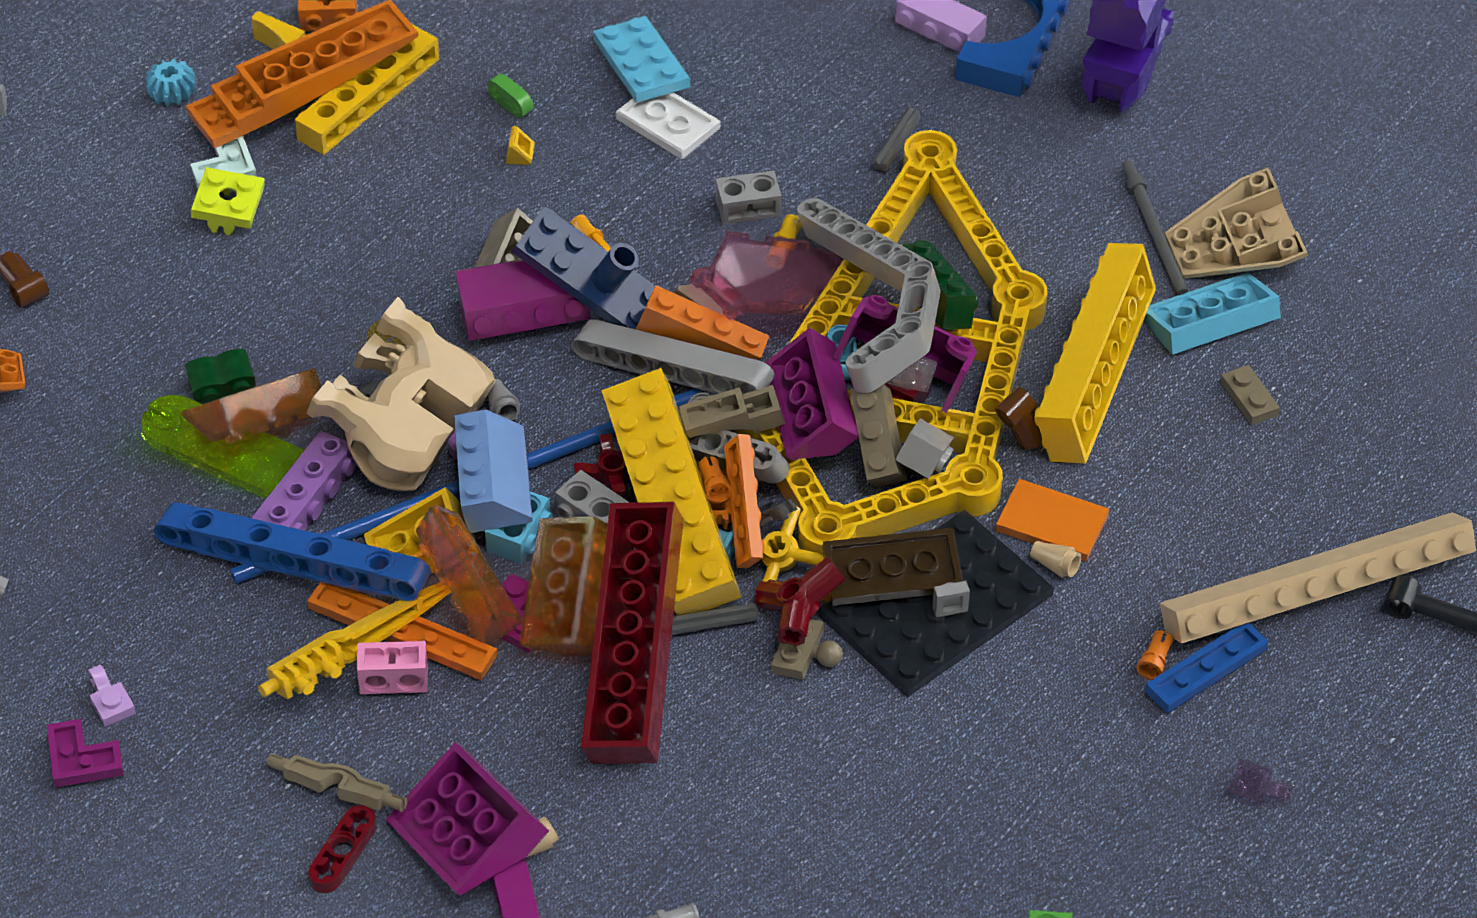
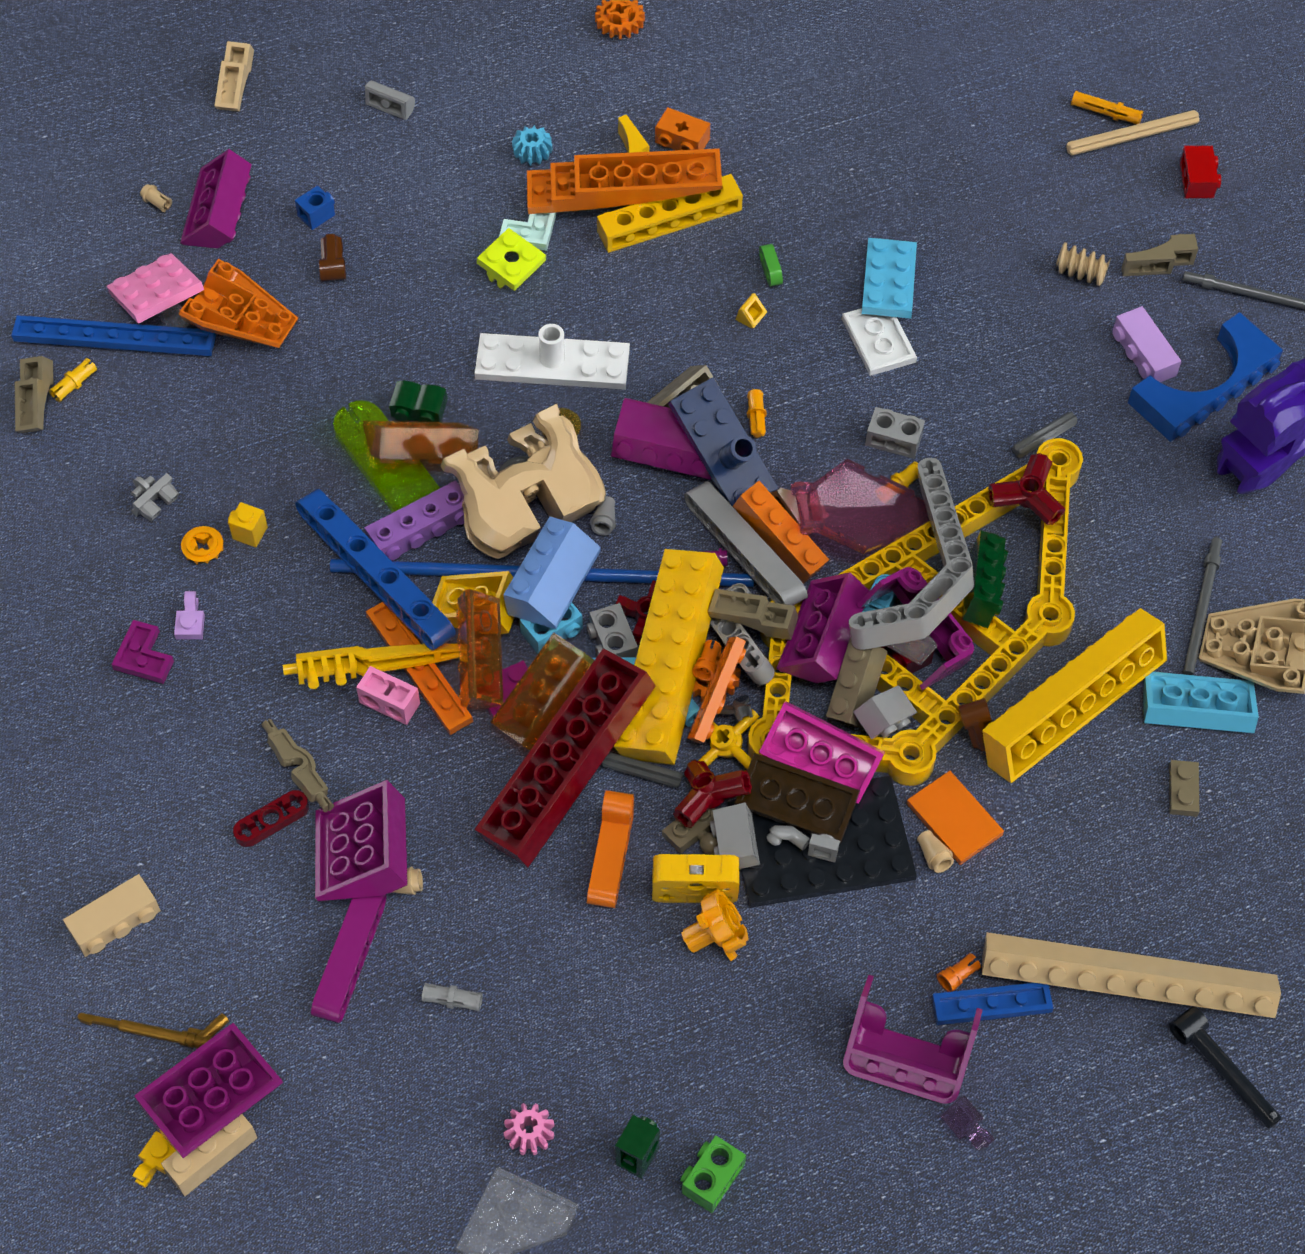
camera: 30 degrees right, 10 degrees up
none -> light orange gear [181,526,224,564]
none -> yellow brick [228,502,268,548]
none -> white plate [475,324,630,390]
none -> orange beam [587,790,634,908]
none -> yellow axle [652,854,740,903]
none -> light orange piece [681,889,749,961]
none -> light grey brick [710,803,760,869]
none -> dark pink slope [759,701,885,804]
none -> light grey arm [767,825,811,850]
none -> magenta windscreen [843,974,983,1104]
none -> dark red piece [988,453,1065,525]

